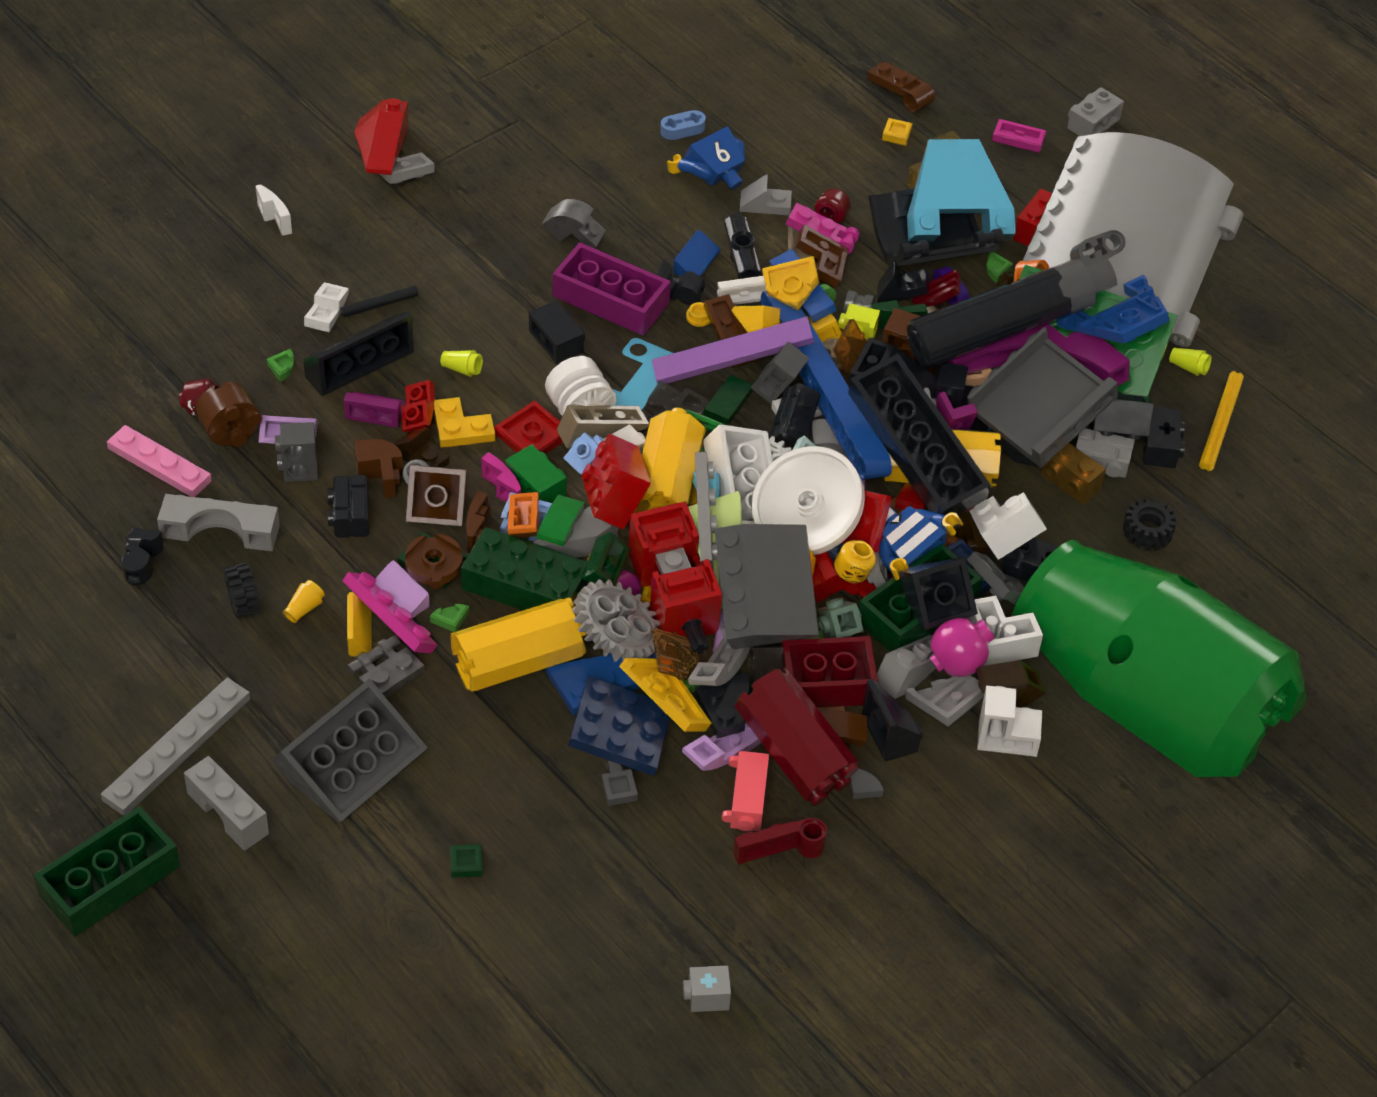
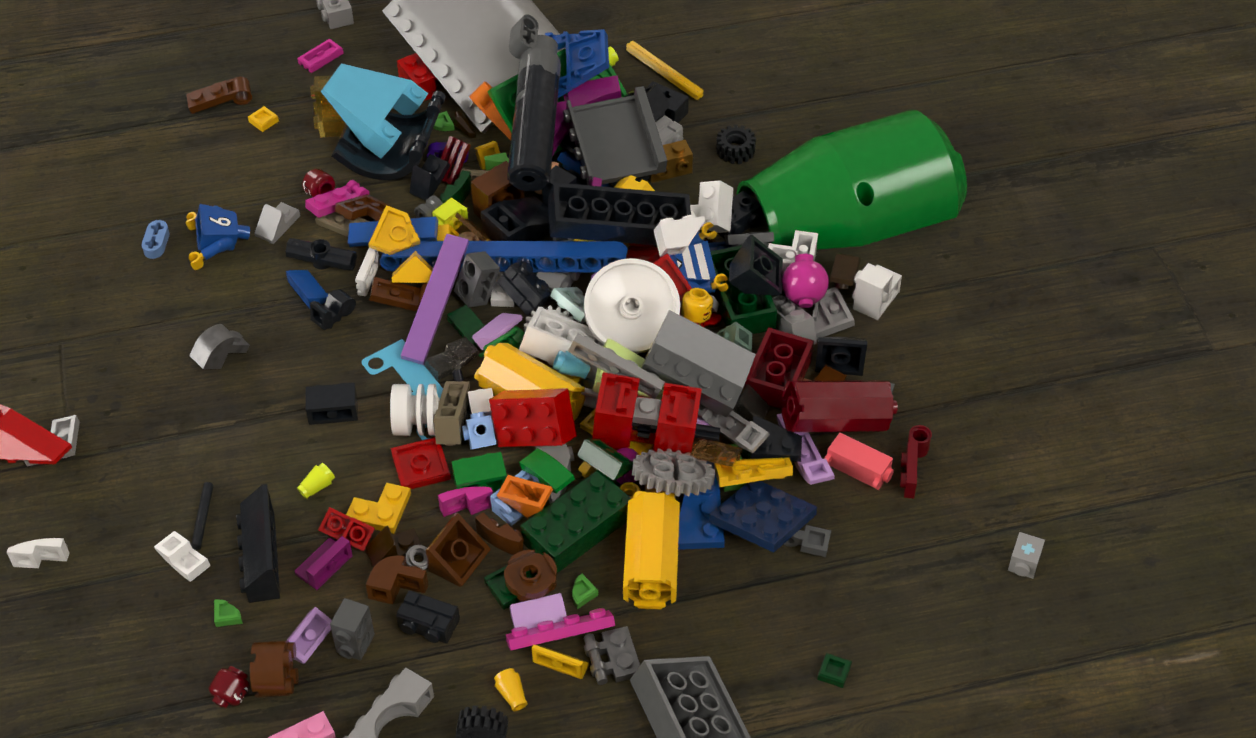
camera: 60 degrees left, 0 degrees up
magenta brick [552,242,671,336] -> none
yellow plate [686,302,710,327] -> none
none -> lavender slope [472,313,523,350]
none -> white slope [654,215,705,257]

